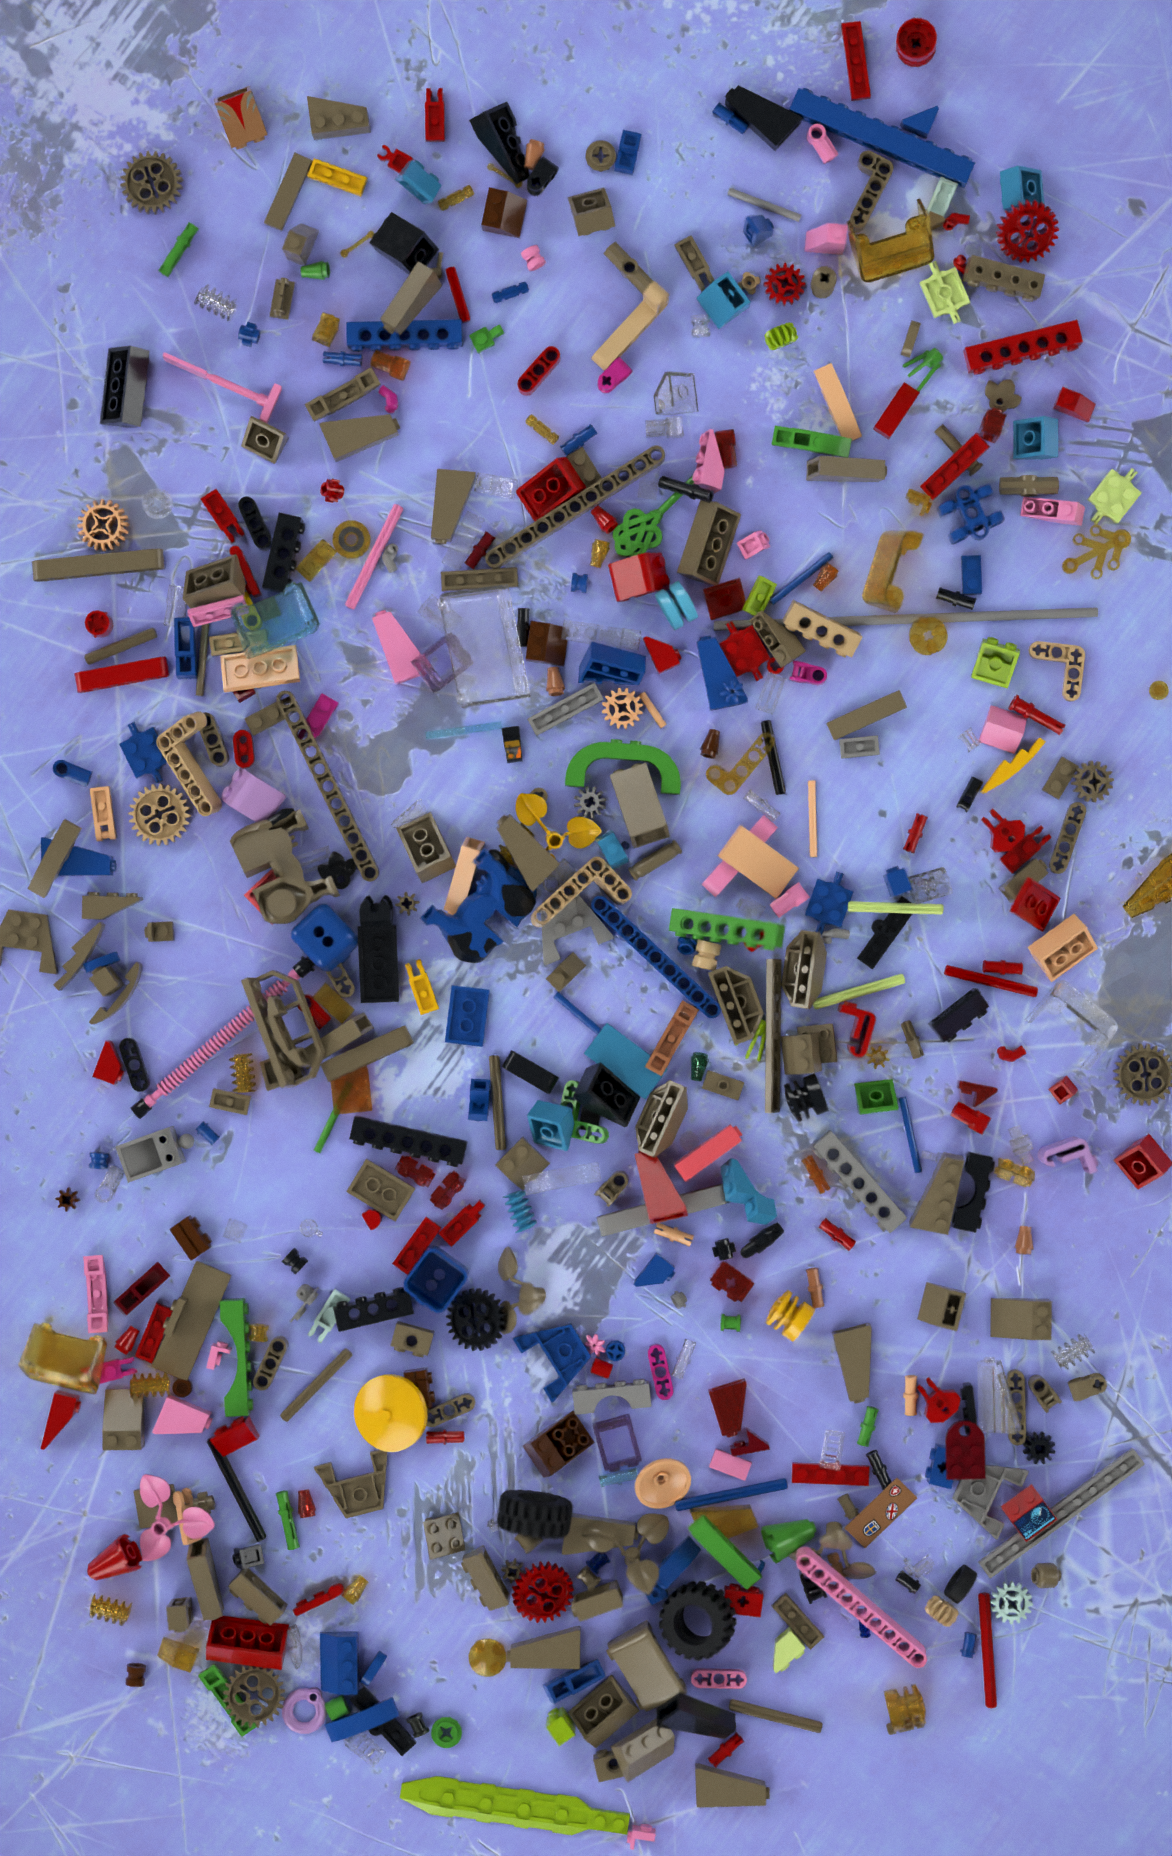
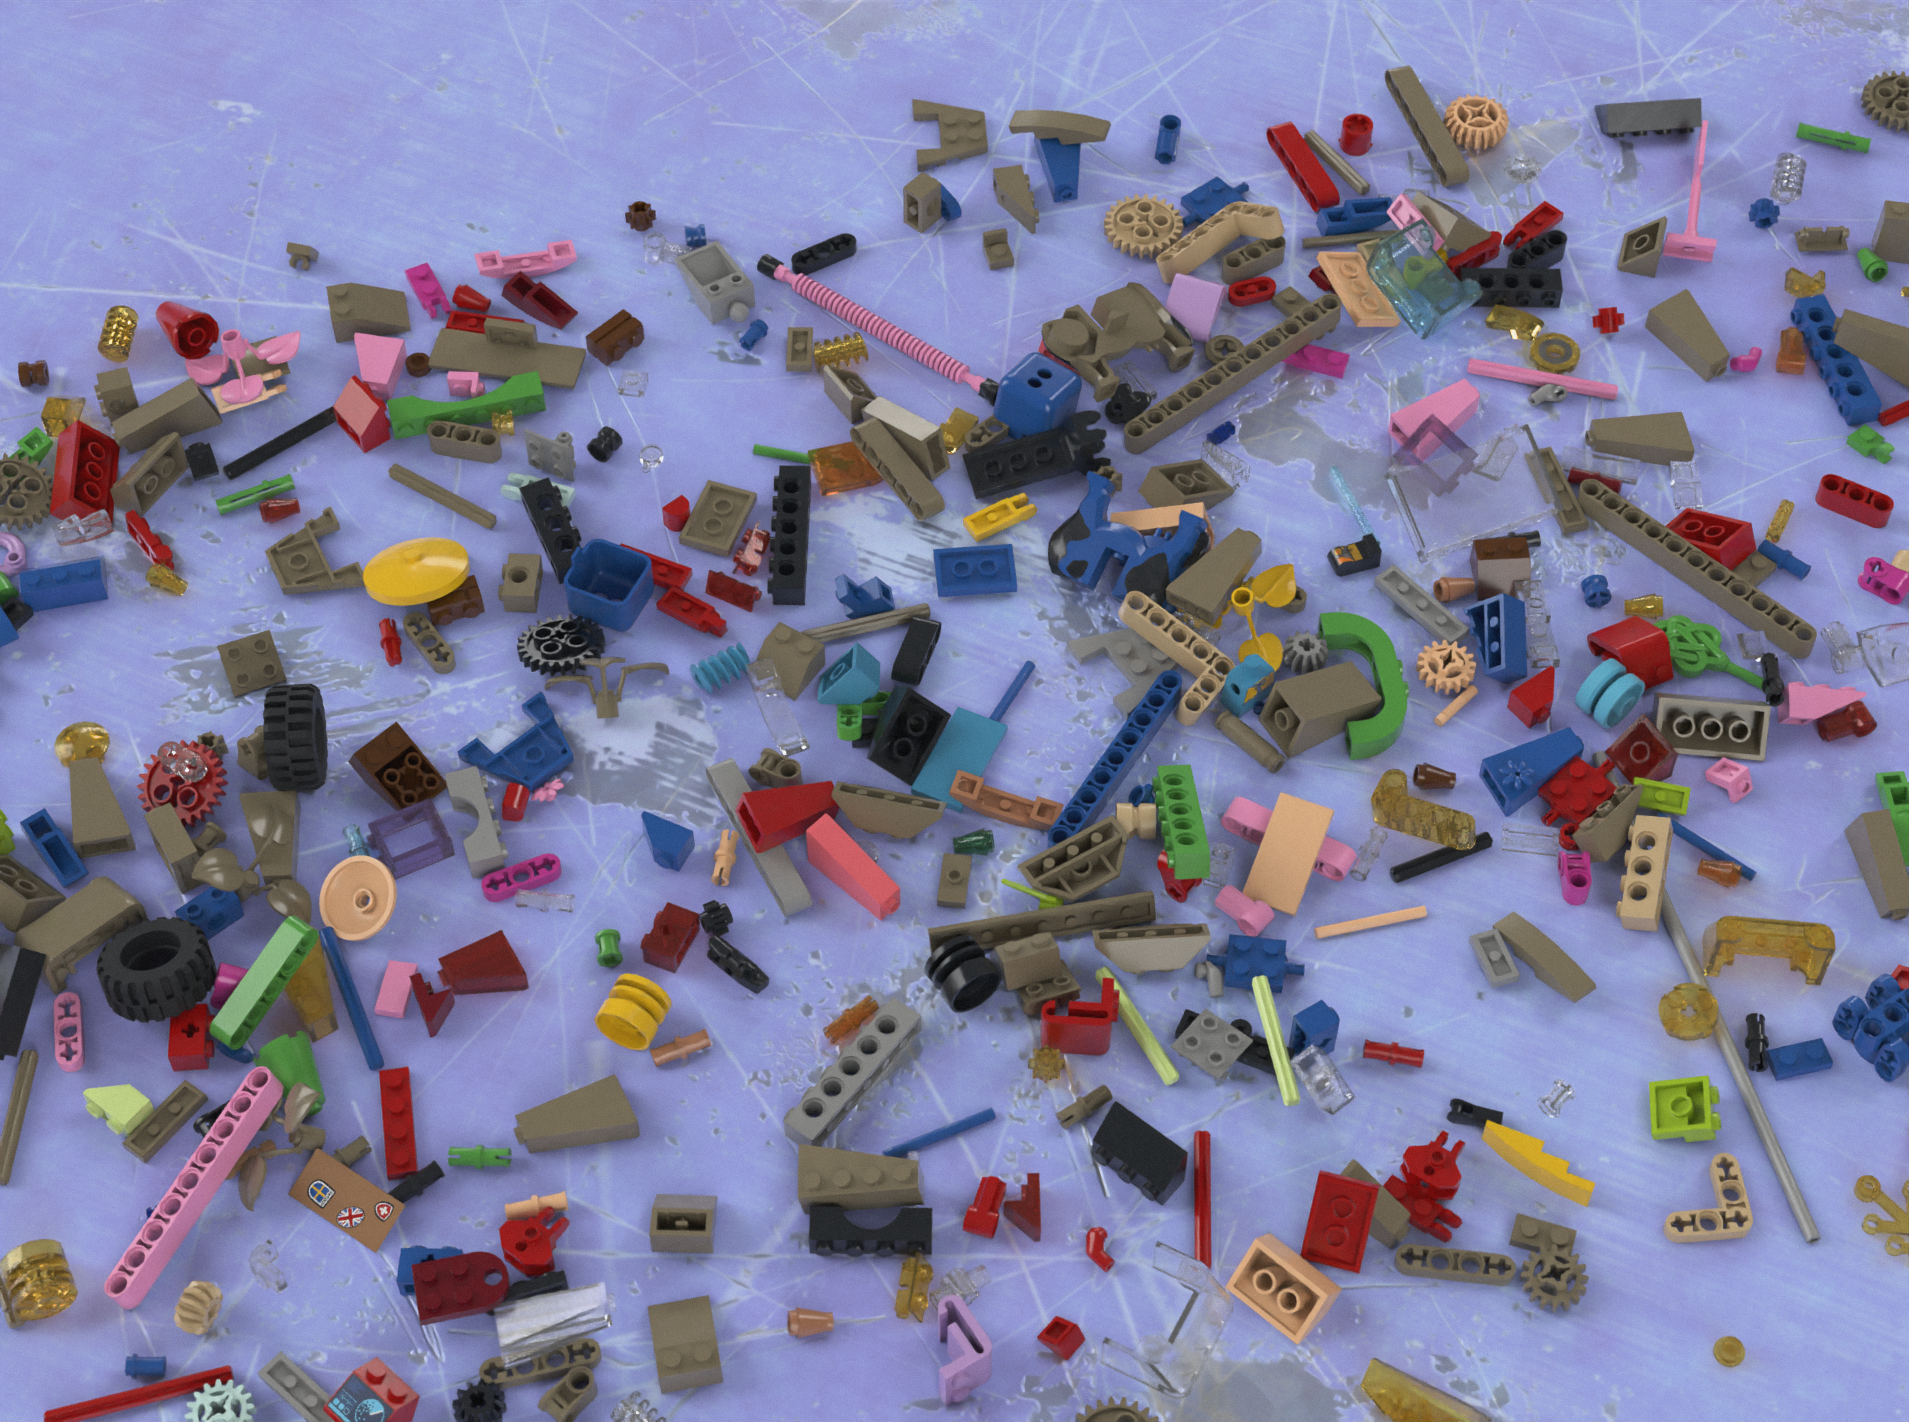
camera: 80 degrees right, 35 degrees down
clear yellow windscreen [18,1323,107,1394] -> none
red slope [40,1390,81,1450] -> none
dark tan slope [53,922,105,991] -> none
dark tan slope [89,962,142,1025] -> none
light nougat plate [90,786,117,842] -> none
red slope [92,1040,125,1084] -> none
clear yellow piece [130,1372,170,1398] -> none
dark tan gear [193,1491,215,1514] -> none
dark tan plate [241,970,325,1088] -> none
dark tan slope [267,996,312,1067] -> none
red piece [297,994,332,1030] -> none
dark tan slope [305,367,381,422] -> none
blue pin [323,351,363,367] -> none
blue beam [359,1651,387,1687] -> none
dark tan slope [461,1545,510,1611] -> none
dark tan slope [546,952,586,992] -> none
clear blue bush [585,1552,611,1575] -> none
red cone [591,505,618,534] -> none
blue wheel [606,1340,625,1361] -> none
blue slope [656,1535,701,1589] -> none
light grey plate [670,1291,687,1309] -> none
dark azure arch [720,1158,777,1225] -> none
red pin [818,1218,856,1251] -> none
clear slope [820,1429,845,1471] -> none
bright green slope [854,1079,898,1114] -> none
black pin [895,1570,921,1594] -> none
clear yellow bracket [905,488,932,517] -> none
black tyre [944,1565,977,1603] -> none
light grey wing [952,1465,1029,1540] -> none
bright pink slope [978,705,1027,754] -> none
red pin [982,960,1023,975] -> none
red pin [1008,694,1065,735] -> none
none -> clear beam [157,741,207,782]
none -> dark pink piece [210,962,249,1010]
none -> dark tan tile [286,242,319,271]
none -> light grey hinge [1171,1008,1253,1082]
none -> dark tan gear [1205,335,1244,366]
none -> clear blue piece [1206,421,1236,447]

